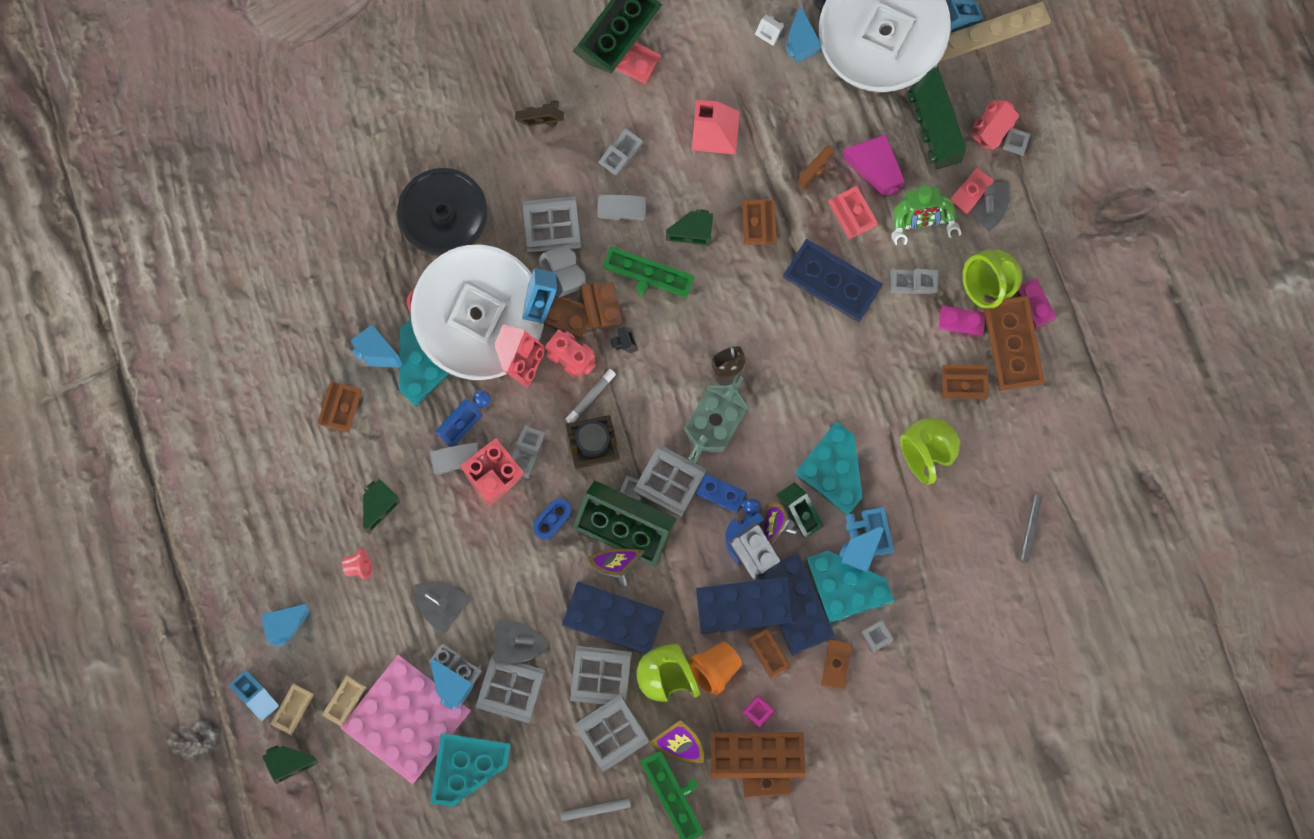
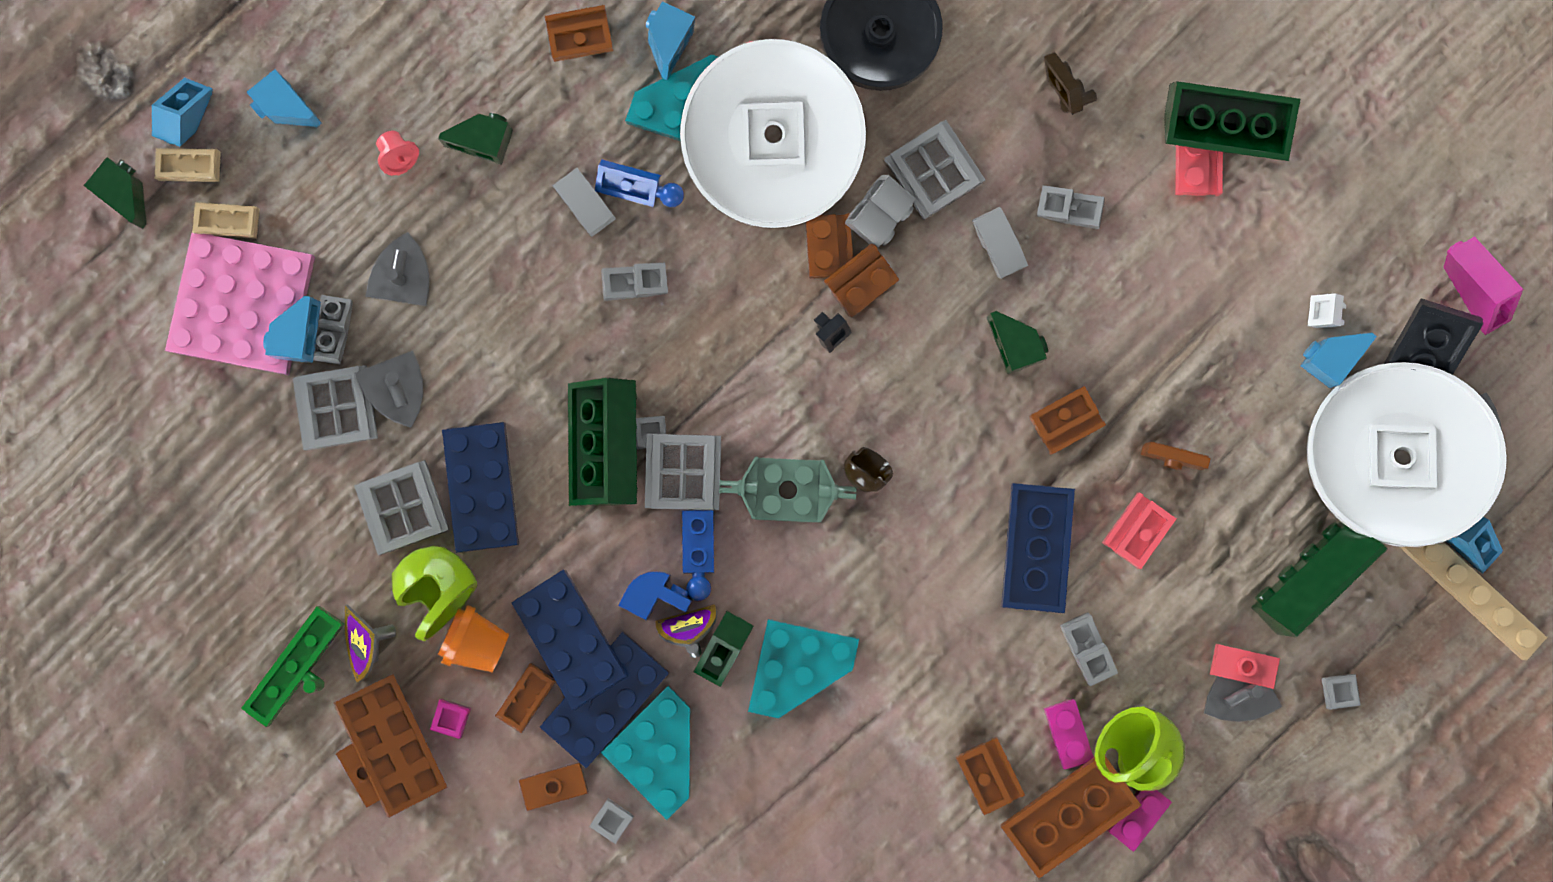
camera: 65 degrees right, 10 degrees up
teal plate [430,733,510,807] -> none
coral slope [460,438,524,506] -> none
coral slope [495,325,545,388] -> none
dark azure slope [522,268,557,324] -> none
blue plate [533,499,571,540] -> none
coral brick [545,329,596,378] -> none
light grey bar [560,798,631,821] -> none
light grey bar [565,369,616,423] -> none
piece [566,415,620,469] -> none
light grey piece [574,694,650,772] -> none
shield [588,549,644,587] -> none
green plate [603,246,695,299] -> none
coral slope [692,100,740,155] -> none
flat silver plate [728,523,780,580] -> none
dark azure slope [839,527,884,573] -> none
dark pink slope [842,135,905,196] -> none
dark azure plate [845,507,894,556] -> none
bright green torso [891,185,961,245] -> none
lime piece [899,417,961,485] -> none
coral brick [968,100,1020,150] -> none

